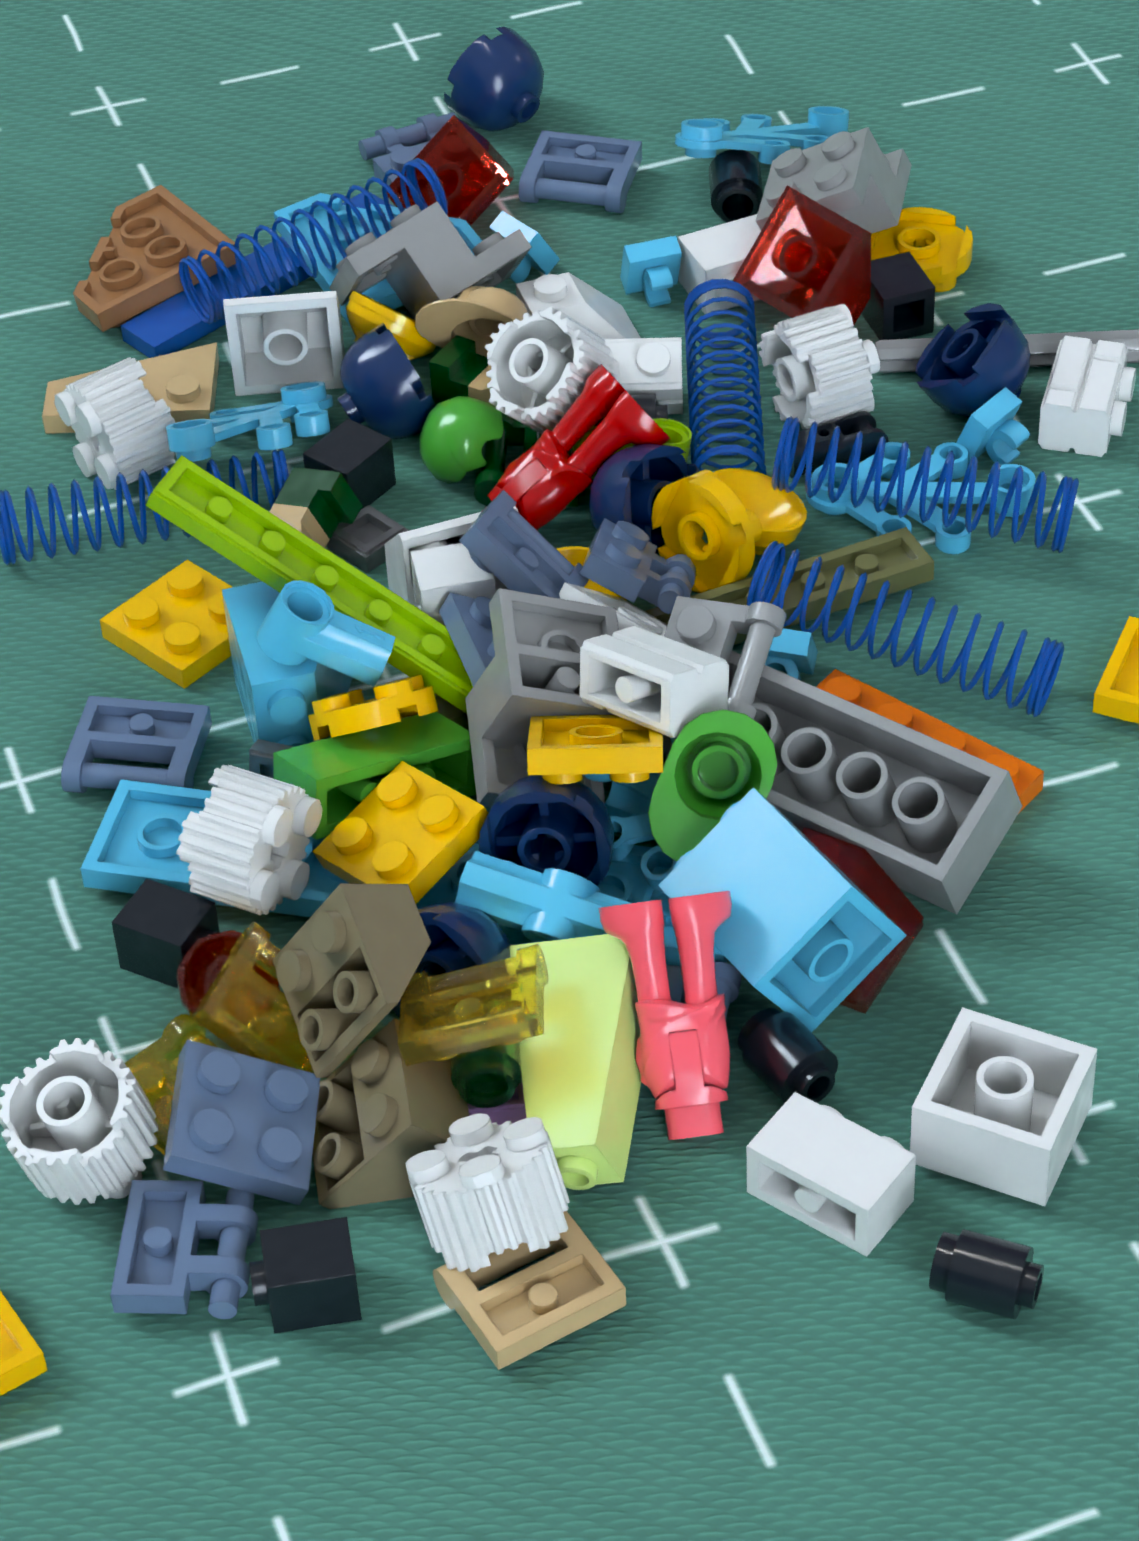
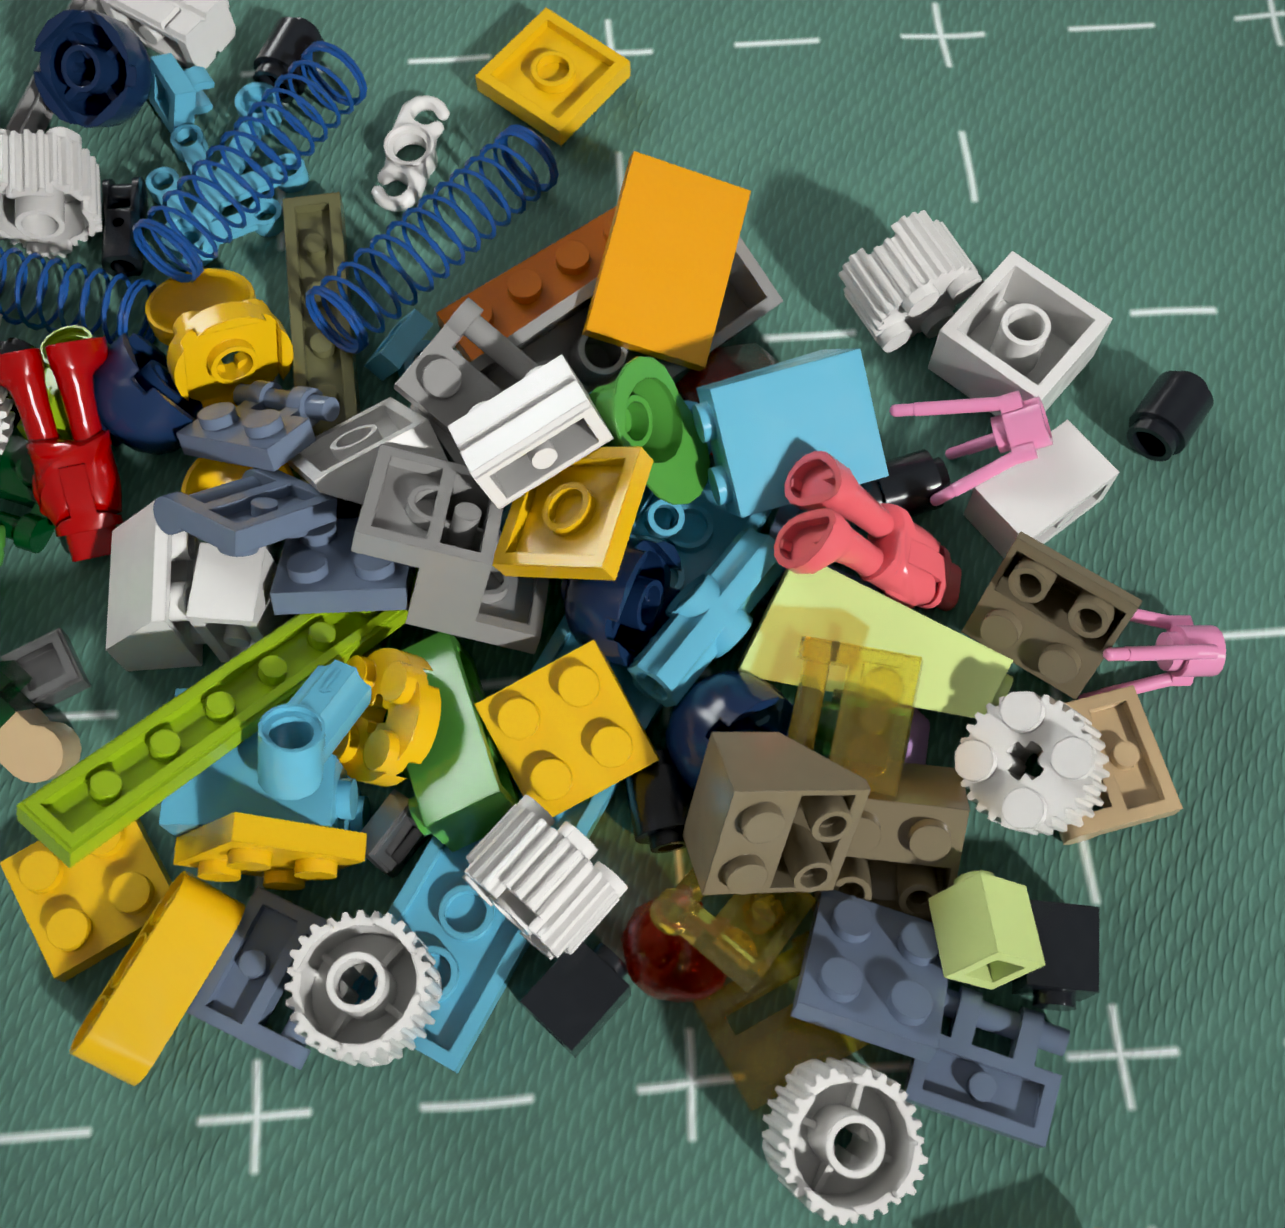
camera: 75 degrees left, 25 degrees up
none -> yellow beam [69,870,245,1086]
none -> yellow plate [173,812,367,890]
none -> black brick [253,17,325,103]
none -> white brick [285,910,442,1067]
none -> white piece [371,95,450,212]
none -> light orange tile [582,151,751,372]
none -> white brick [838,210,984,353]
none -> bright pink plant [889,390,1053,506]
none -> yellowish green brick [928,870,1045,990]
none -> dark tan slope [961,531,1143,700]
none -> bright pink plant [1078,609,1226,699]

